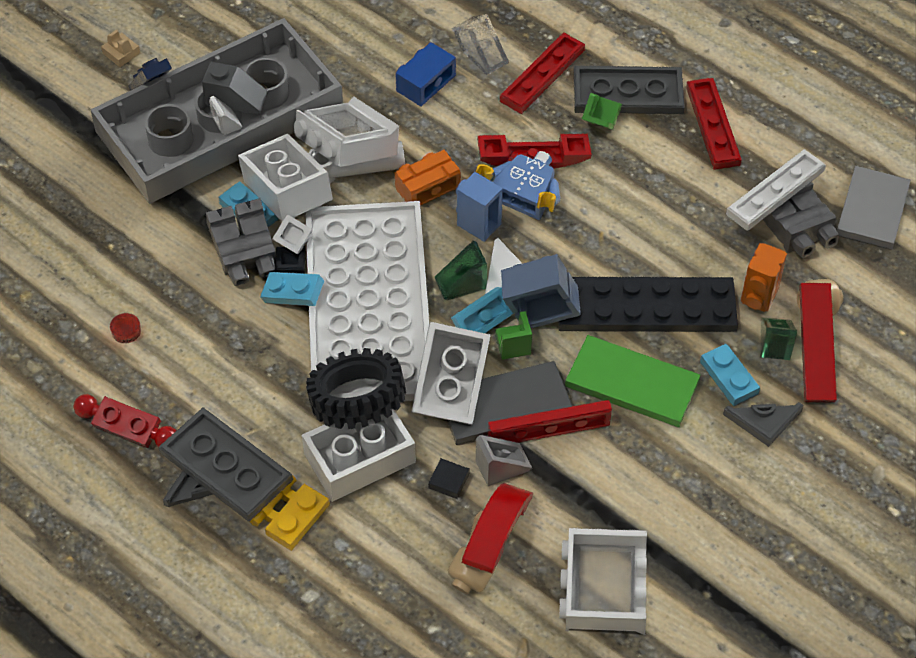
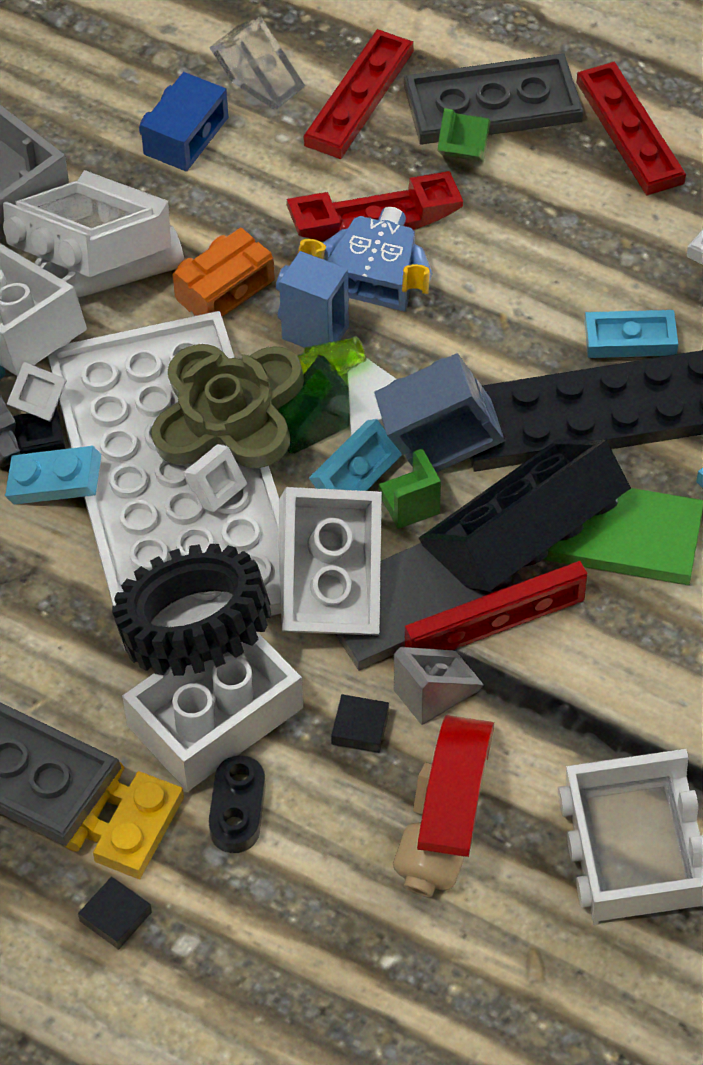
camera: 10 degrees left, 0 degrees up
none -> black tile [78,876,152,950]
none -> olive plant [151,344,304,468]
none -> white tile [183,444,247,512]
none -> black plate [209,755,266,853]
none -> clear neon green cone [297,336,366,389]
none -> black slope [419,439,631,592]
none -> medium azure plate [584,310,679,358]

